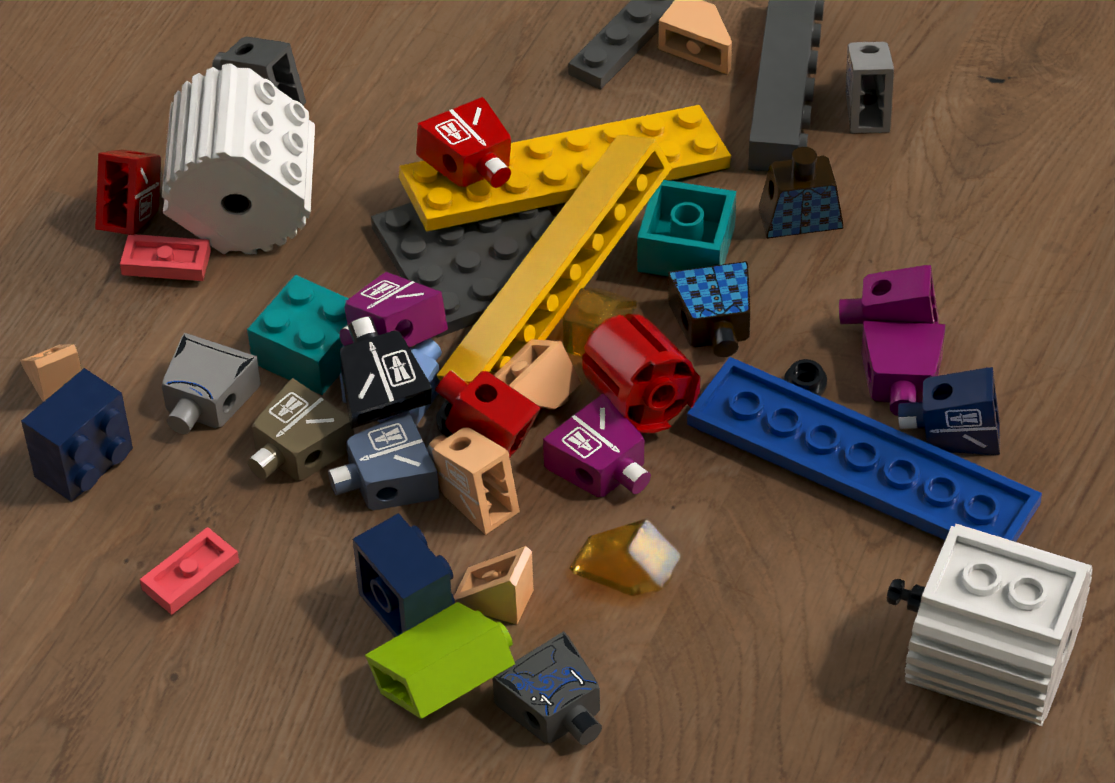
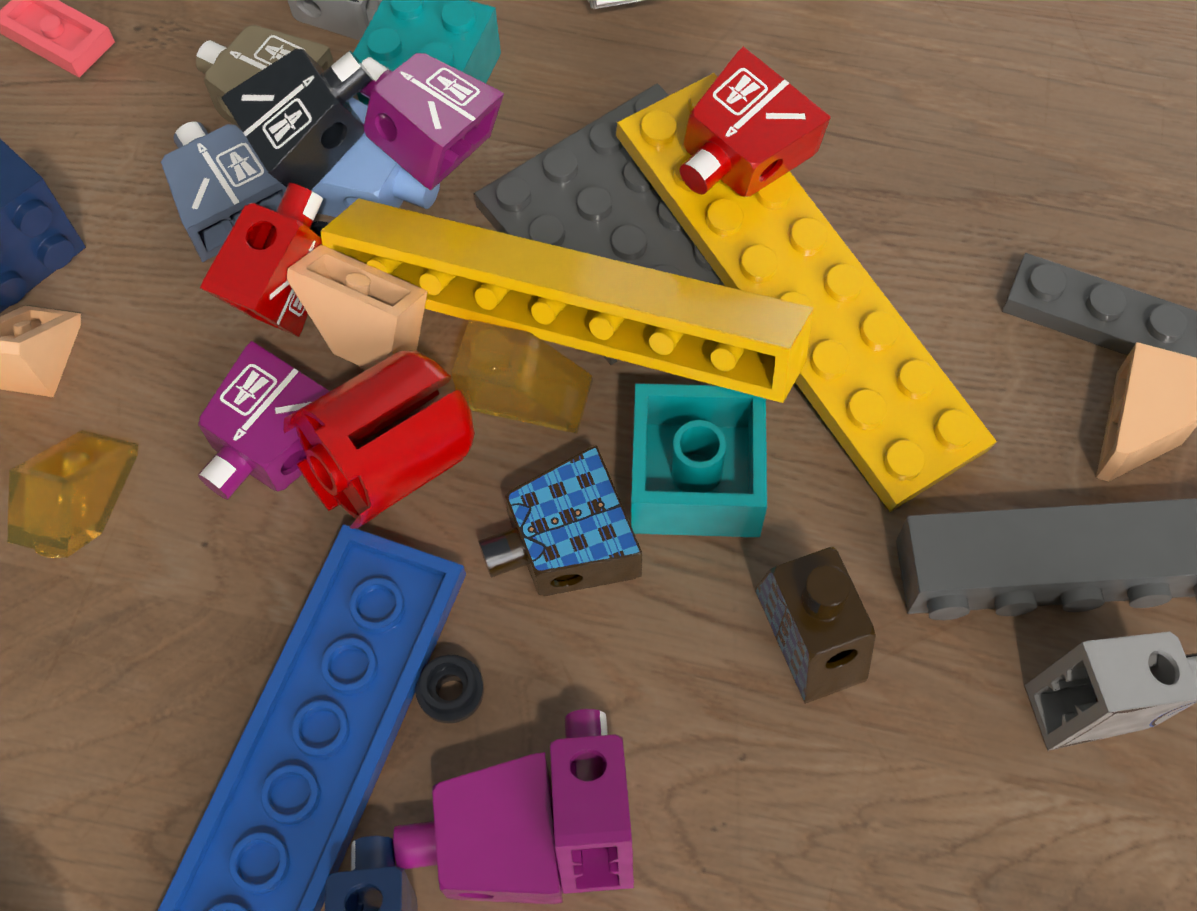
camera: 80 degrees right, 15 degrees up
light nougat torso [427,427,520,535] -> none

